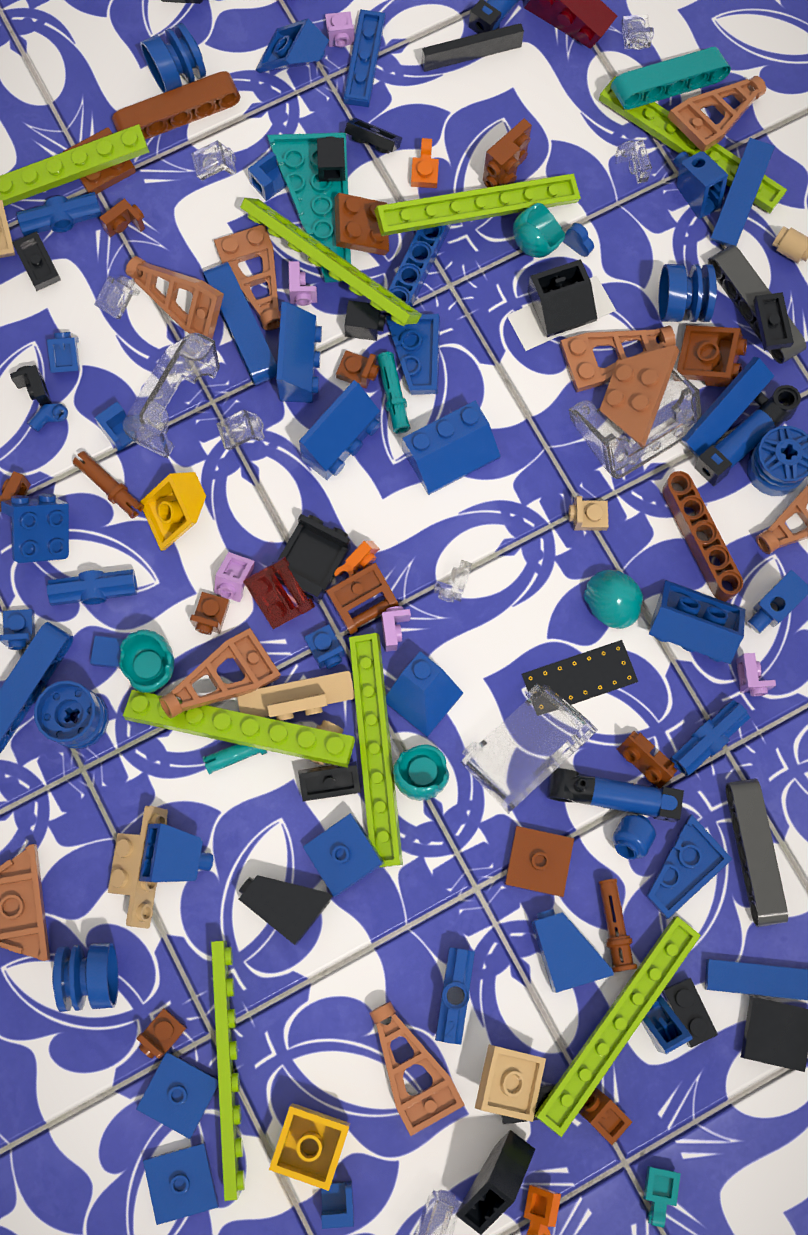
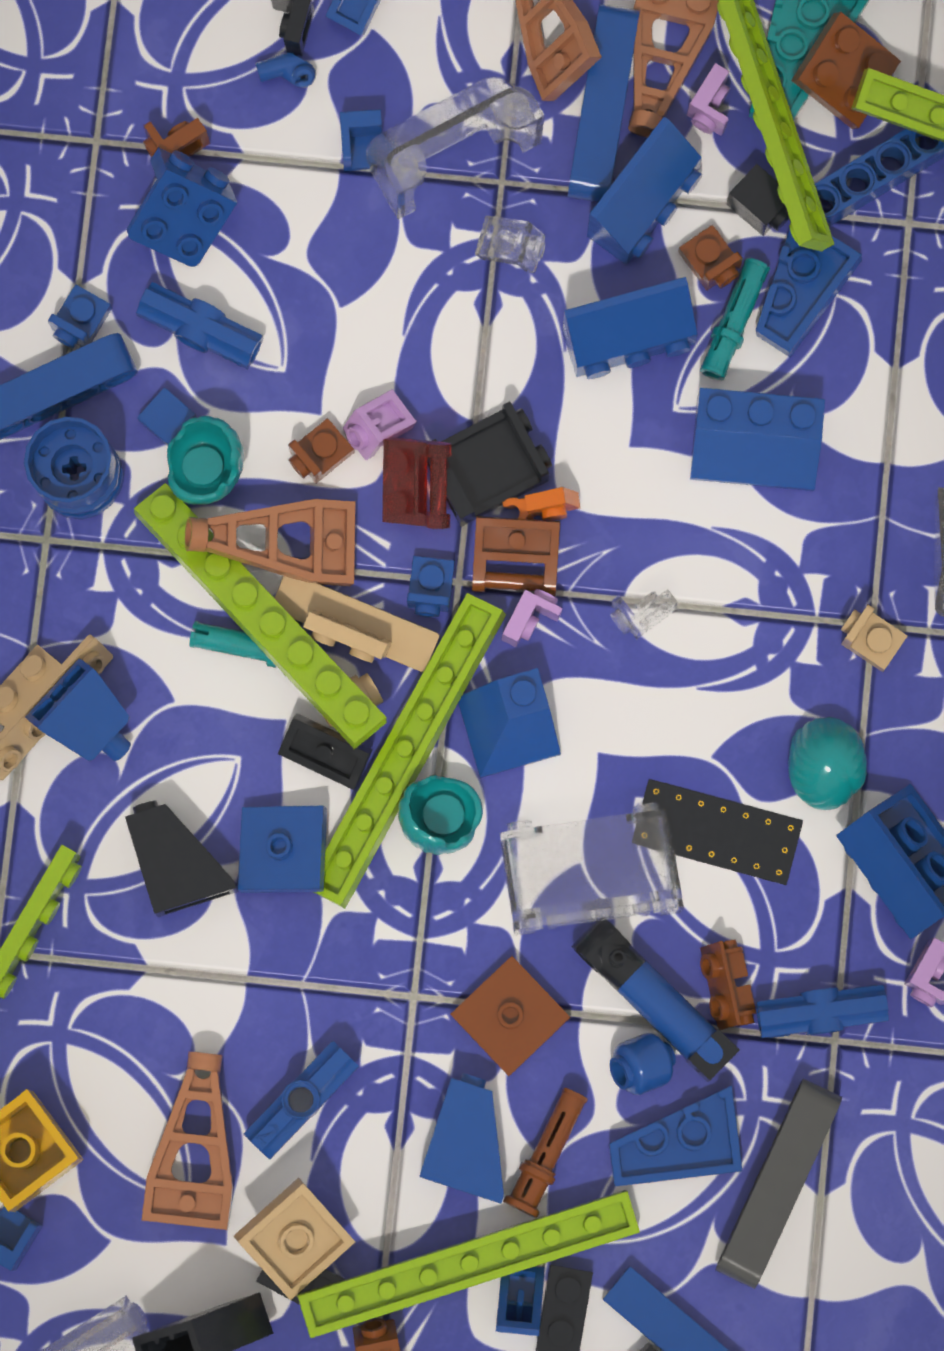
camera: 40 degrees right, 5 degrees up
dark orange pin [73,451,144,519] -> none
yellow slope [140,472,206,551] -> none

